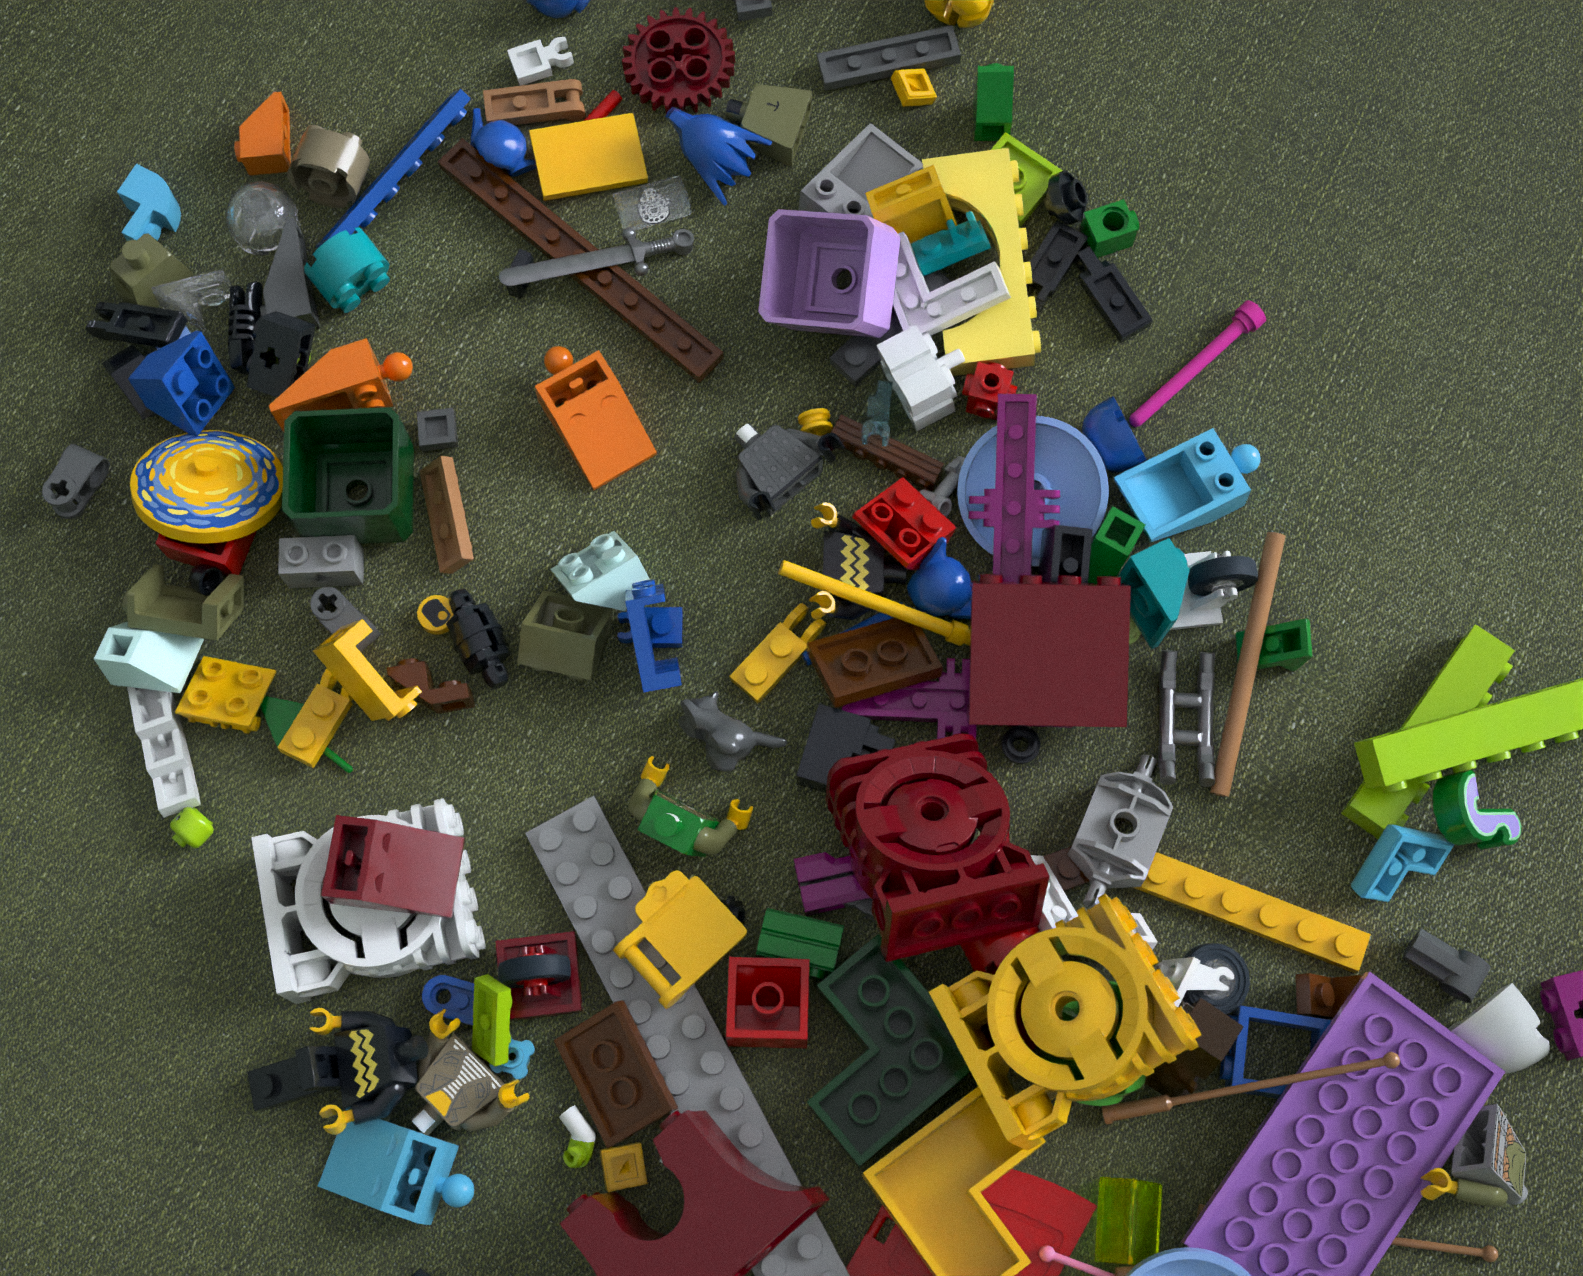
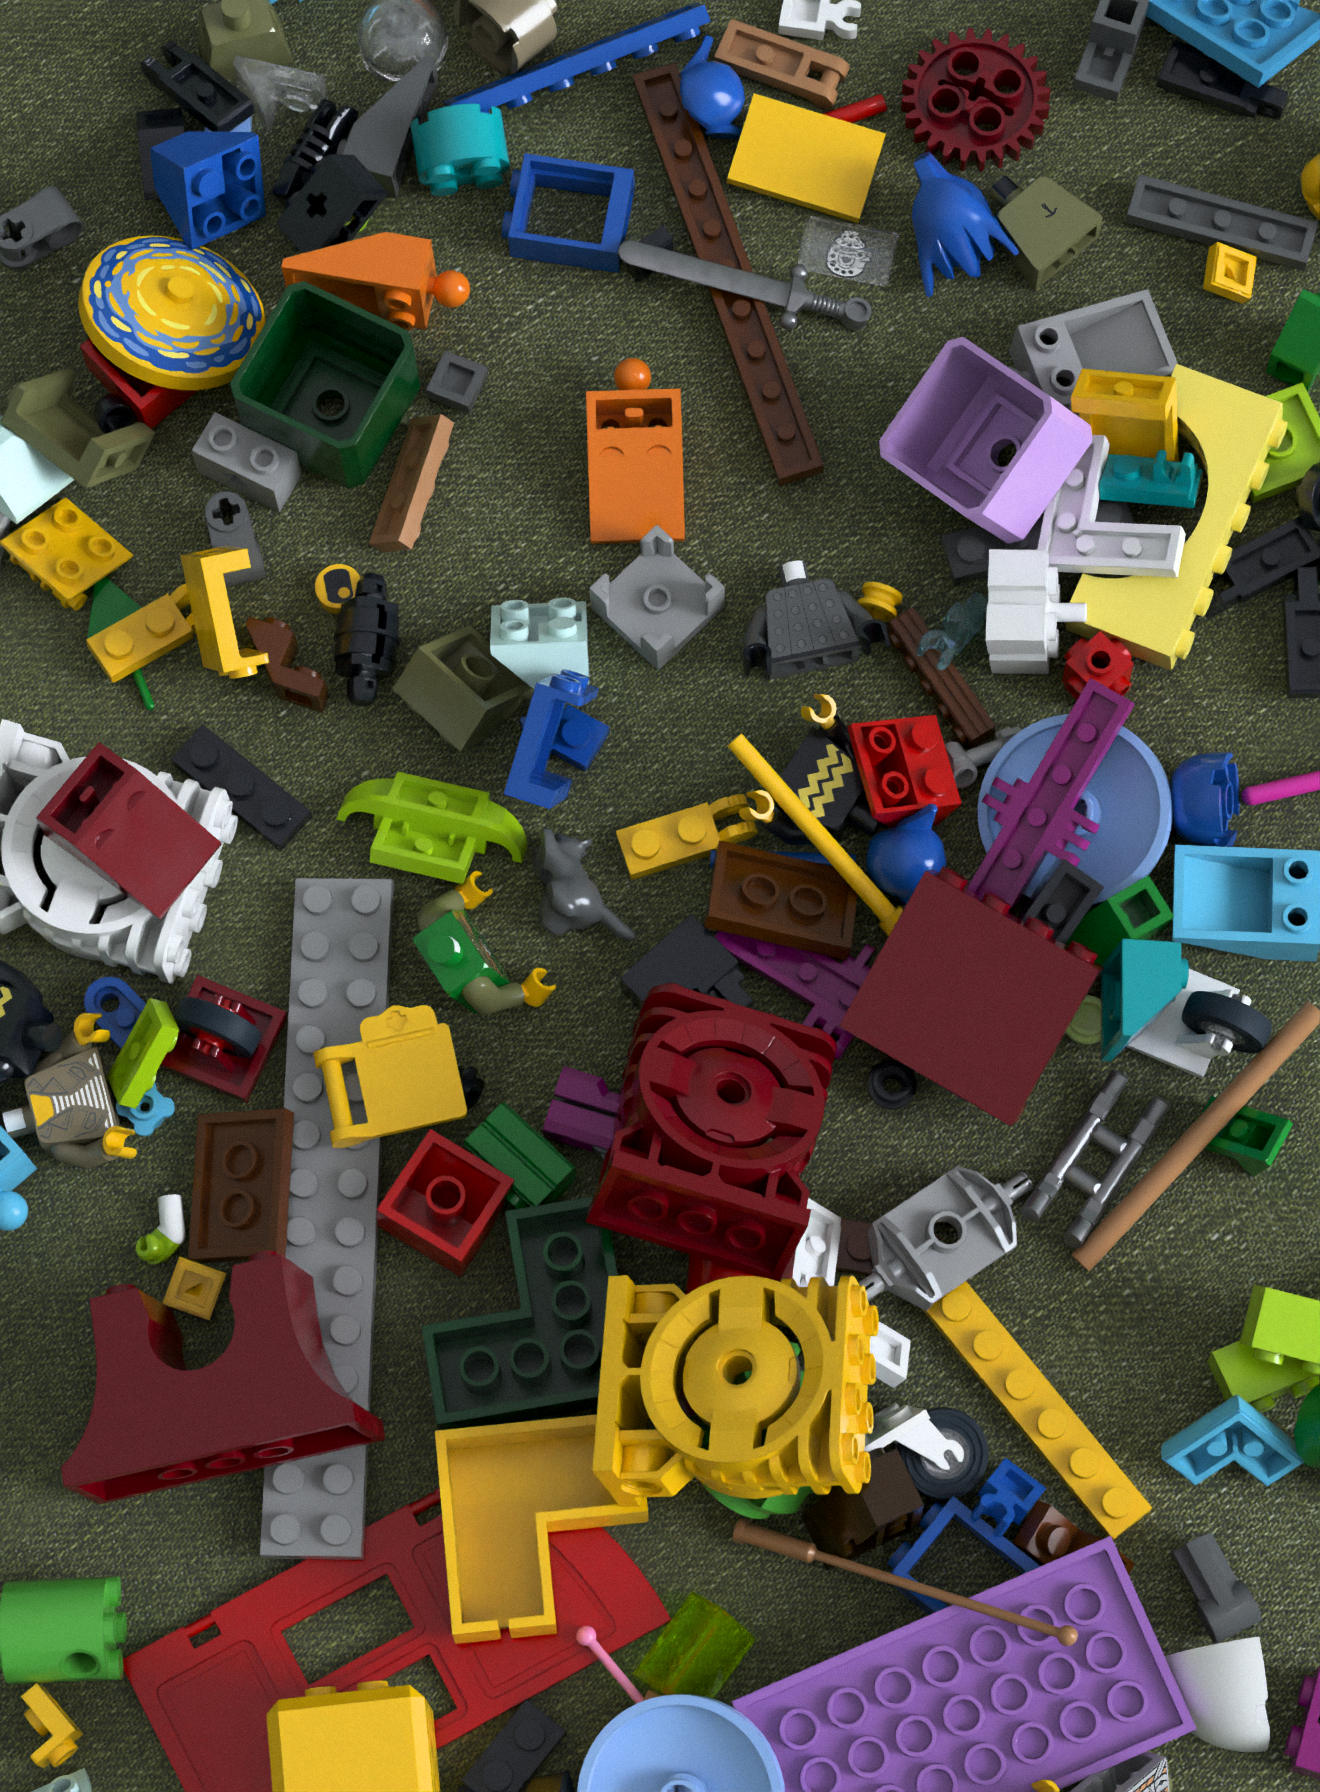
camera: 30 degrees right, 0 degrees up
none -> black plate [171,724,312,852]
none -> lime plate [336,771,528,884]
none -> blue window [502,153,635,273]
none -> light grey panel [589,525,725,670]
none -> blue plate [971,1458,1046,1537]

